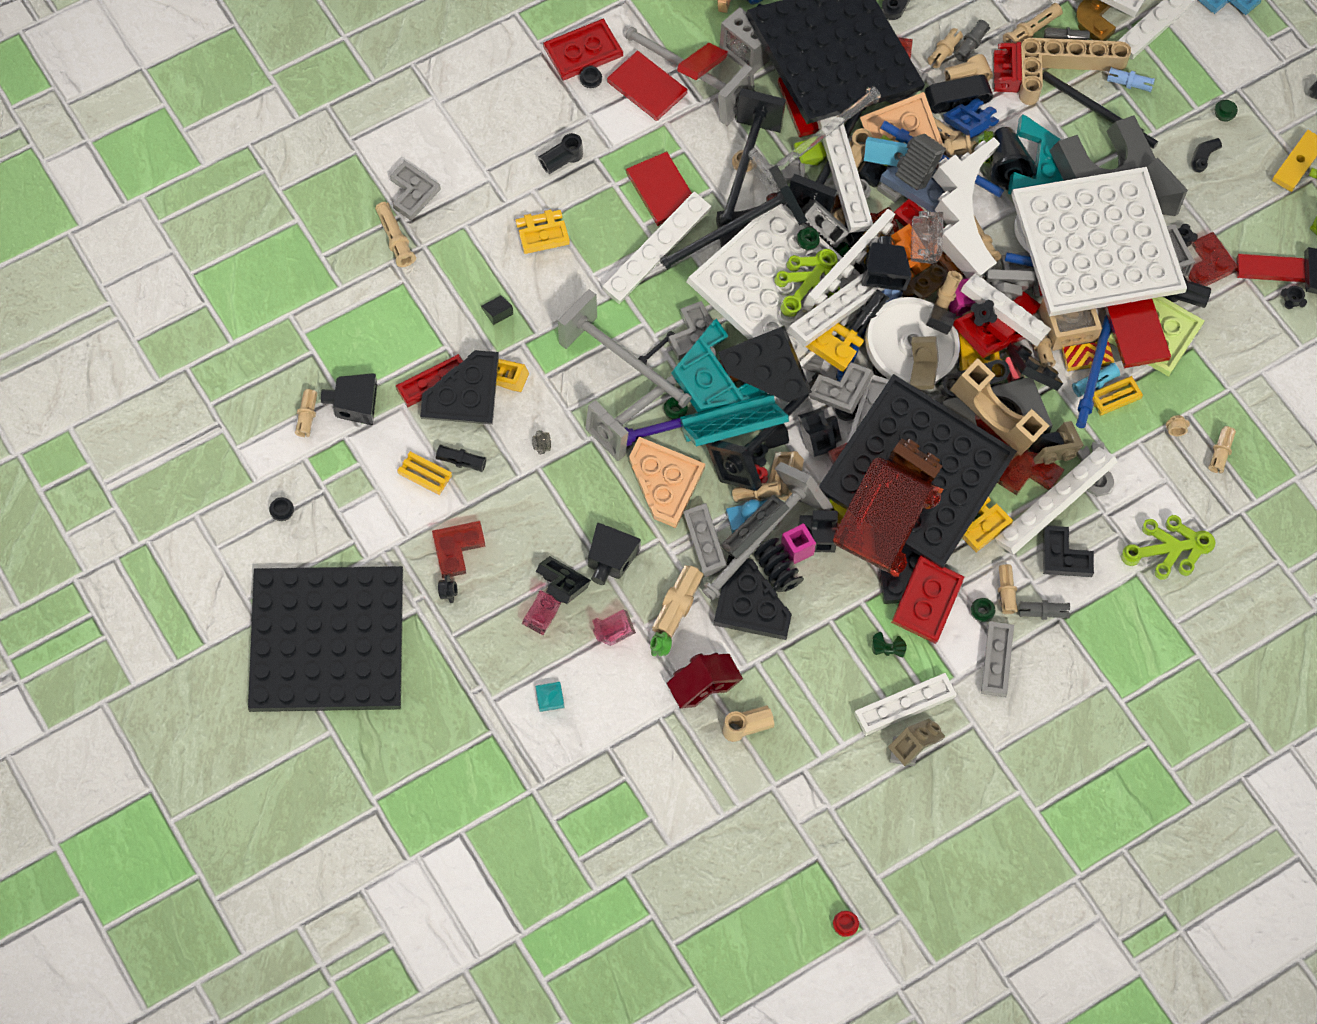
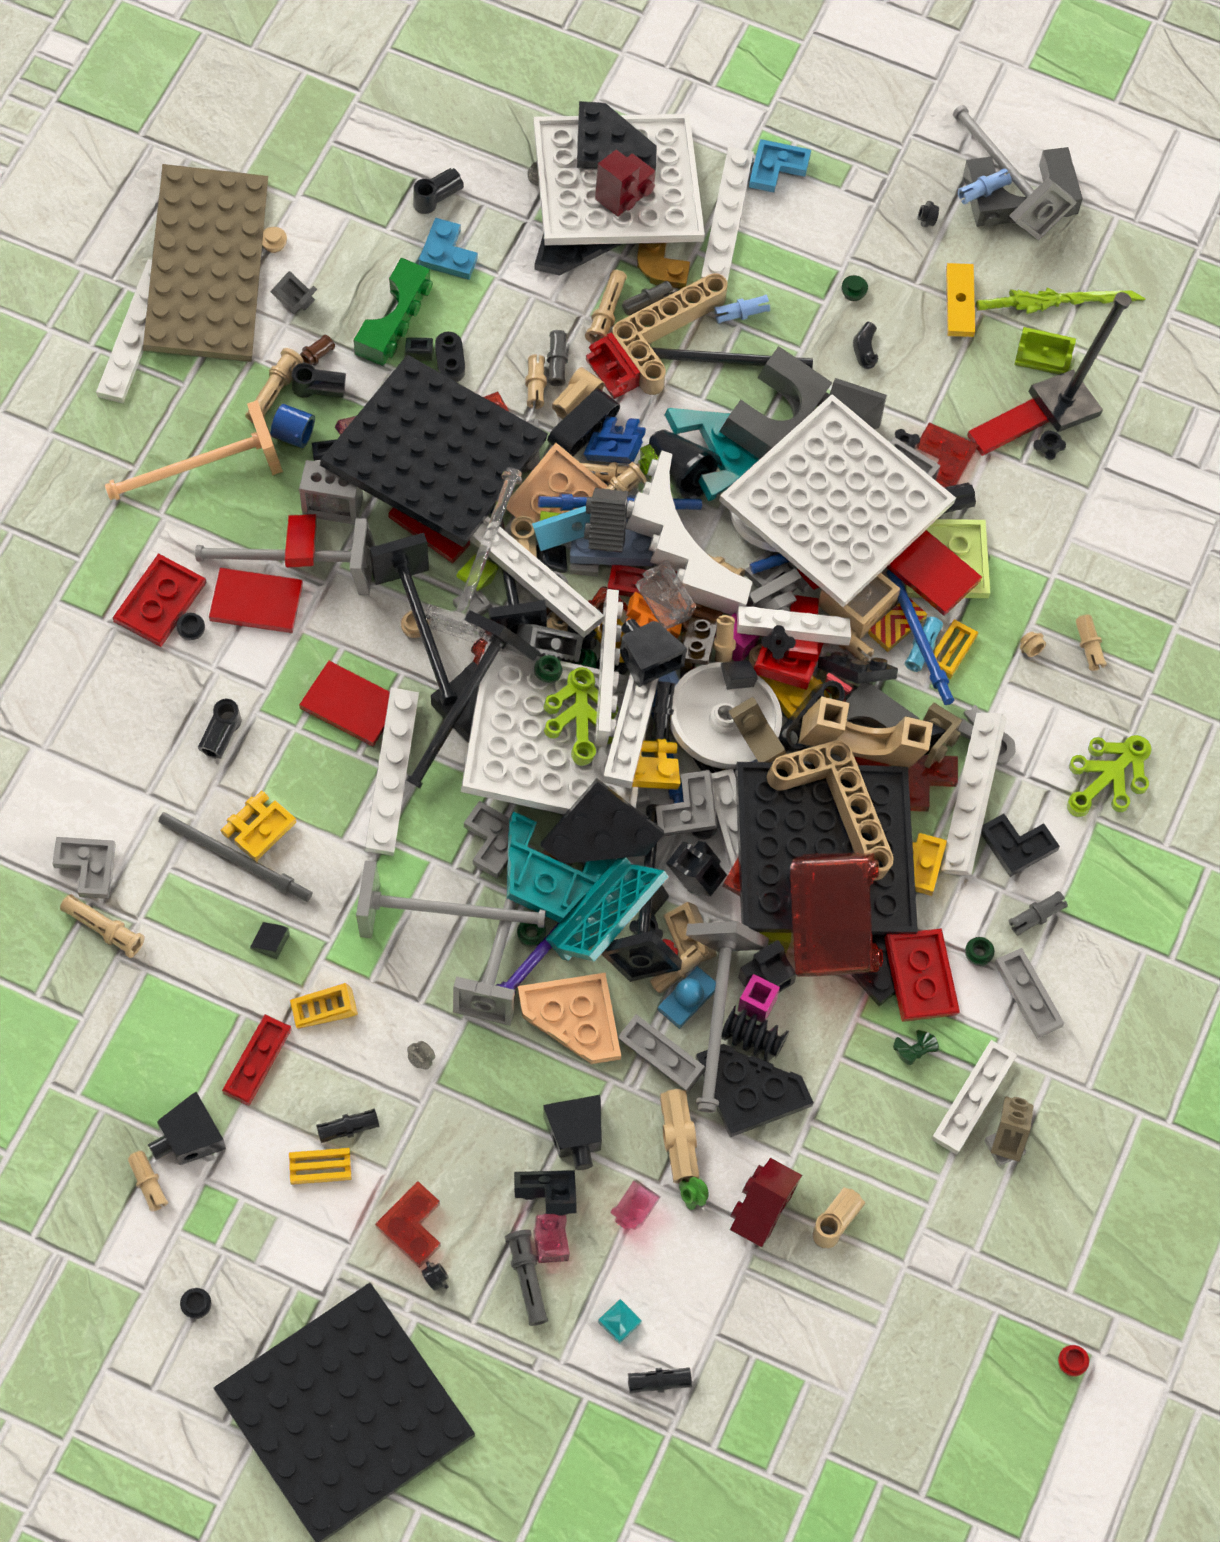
camera: 35 degrees left, 0 degrees up
black plate [420,350,499,425] -> none
black hinge [638,331,675,365] -> none
dark grey tile [721,495,789,559] -> none
reddish brown plate [889,438,942,485] -> none
tan axle [998,564,1018,614] -> none
none -> dark grey bar [158,812,313,902]
none -> dark grey pin [504,1230,548,1326]
none -> black pin [628,1367,692,1394]
none -> tan beam [767,740,894,880]

